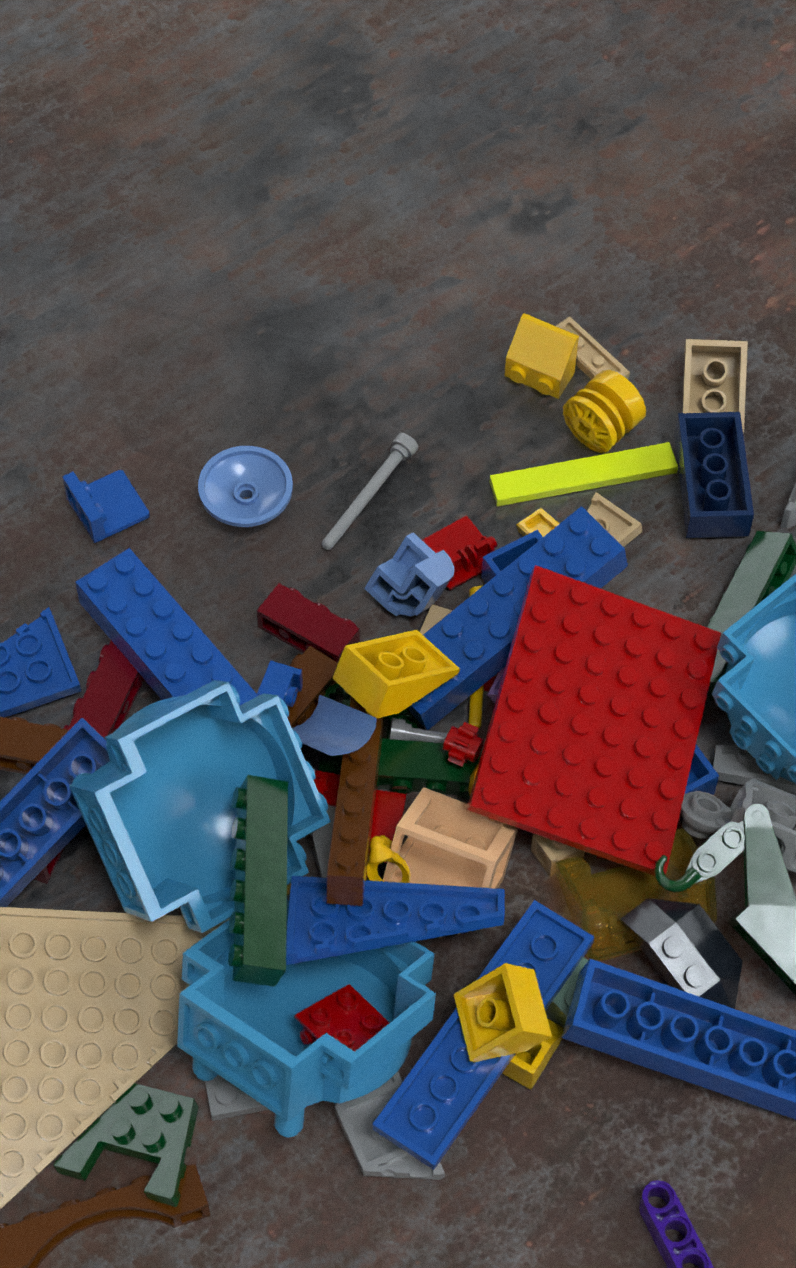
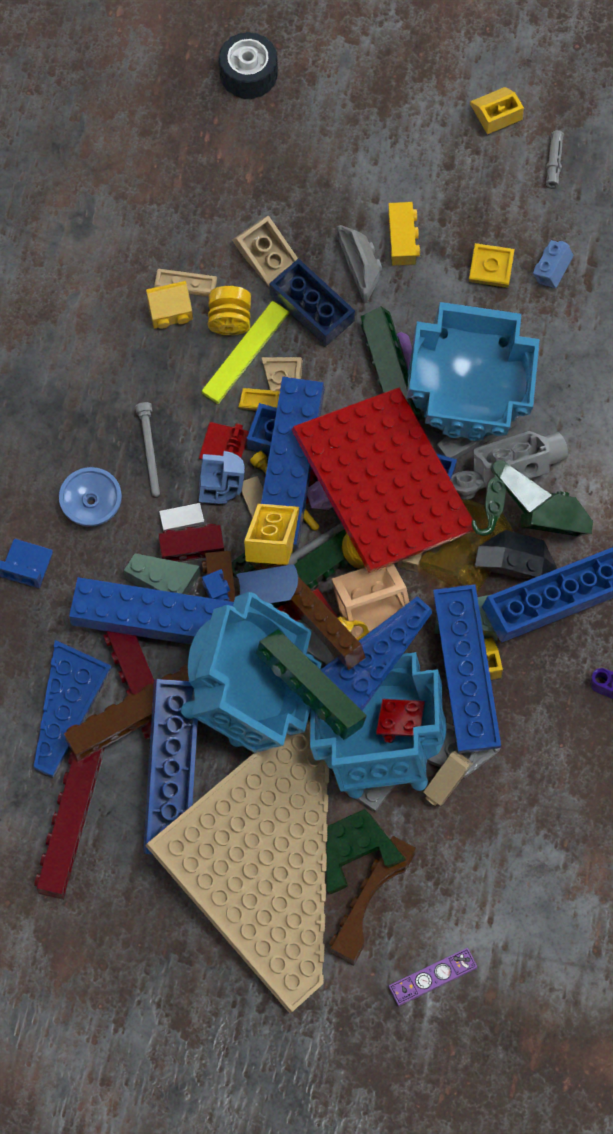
camera: 40 degrees left, 10 degrees up
red gear [443,722,484,767] -> none
yellow slope [454,963,552,1062] -> none
none -> sand green wedge [124,553,201,595]
none -> white tile [159,503,204,531]
none -> tan slope [423,750,474,806]

